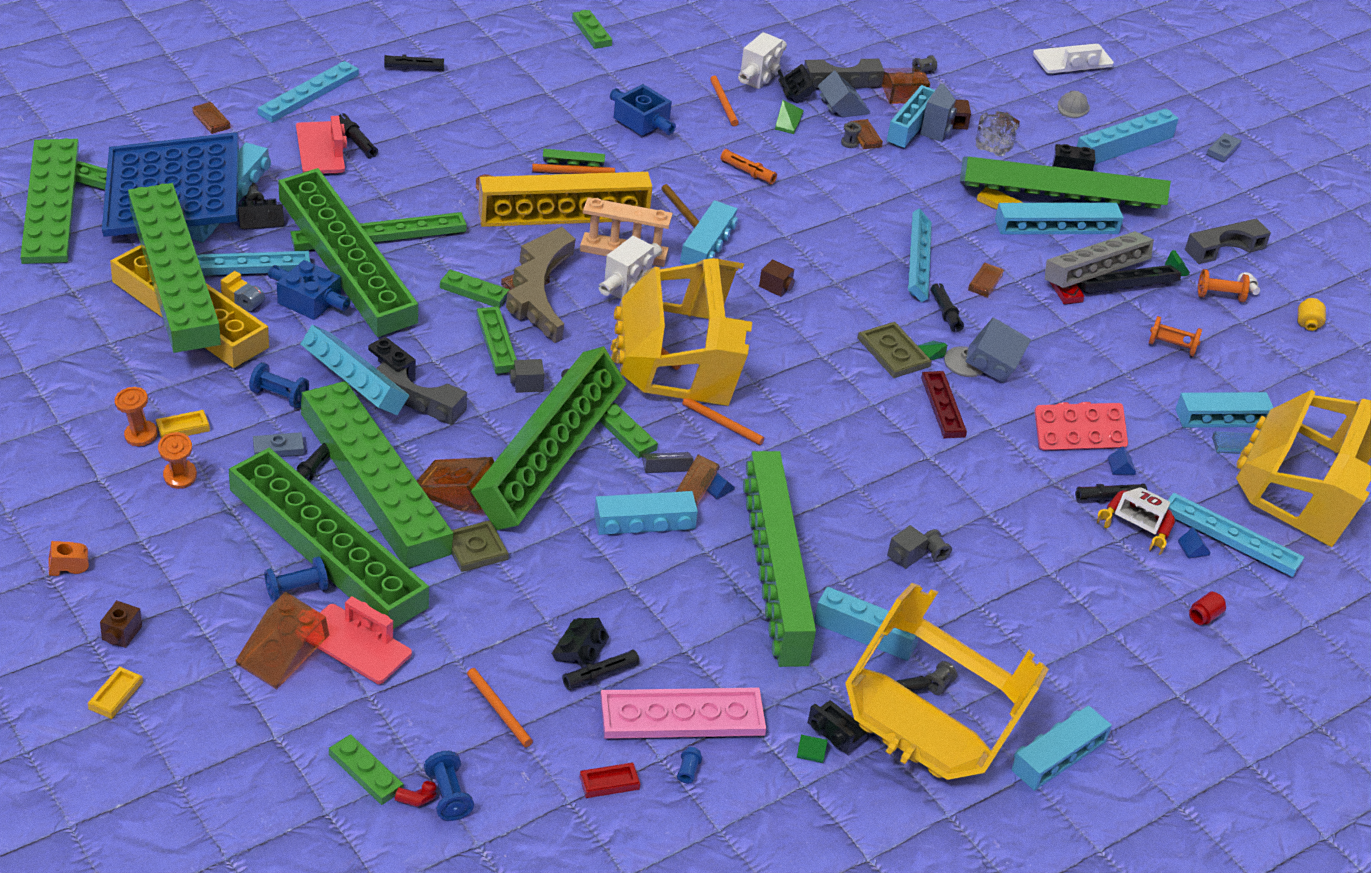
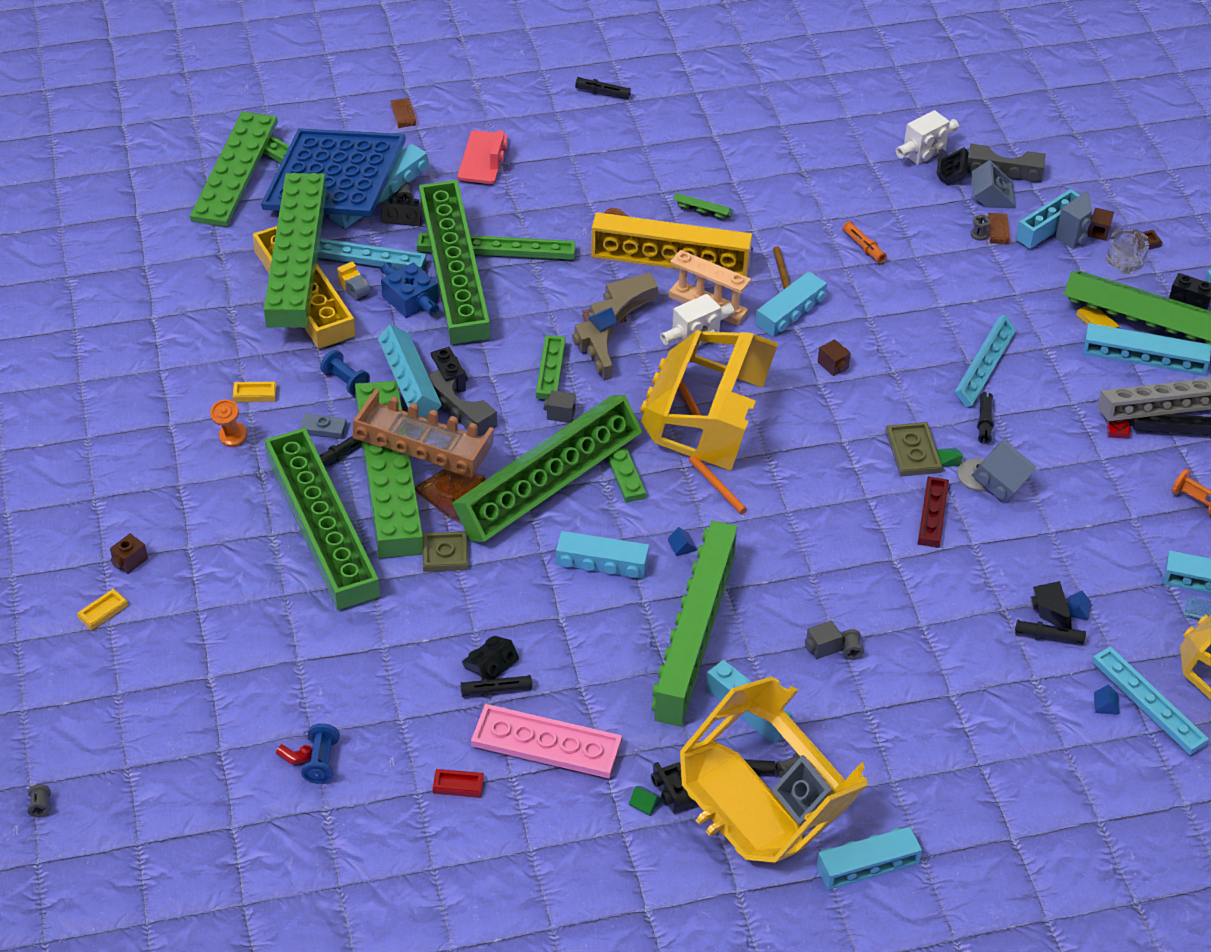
camera: 25 degrees right, 5 degrees up
orange leg [48,541,89,576] -> none
orange hose [114,387,157,446] -> none
clear orange slope [236,592,330,690] -> none
medium azure plate [258,61,359,123] -> none
blue hose [264,556,328,603] -> none
coral bracket [299,596,412,684] -> none
bright green plate [329,734,404,805] -> none
black pin [339,113,378,158] -> none
bright green plate [440,269,510,308] -> none
orange bar [467,668,533,747] -> none
orange bar [532,164,615,174] -> none
bright green plate [572,10,612,49] -> none
blue brick [609,84,676,136] -> none
dark grey slope [642,452,693,473] -> none
clear orange tile [676,454,720,507] -> none
blue pin [677,747,702,784] -> none
orange bar [710,76,739,126] -> none
bright green slope [775,100,804,134] -> none
clear orange slope [882,68,930,104] -> none
dark grey bush [912,55,937,75] -> none
clear orange tile [968,262,1004,298] -> none
coral bracket [1034,402,1128,451] -> none
torso [1097,488,1175,555] -> none
red brick [1189,591,1226,625] -> none
none -> nougat window [353,389,494,478]
none -> blue slope [589,307,617,332]
none -> sand blue slope [771,755,833,828]
none -> black slope [1030,581,1072,629]

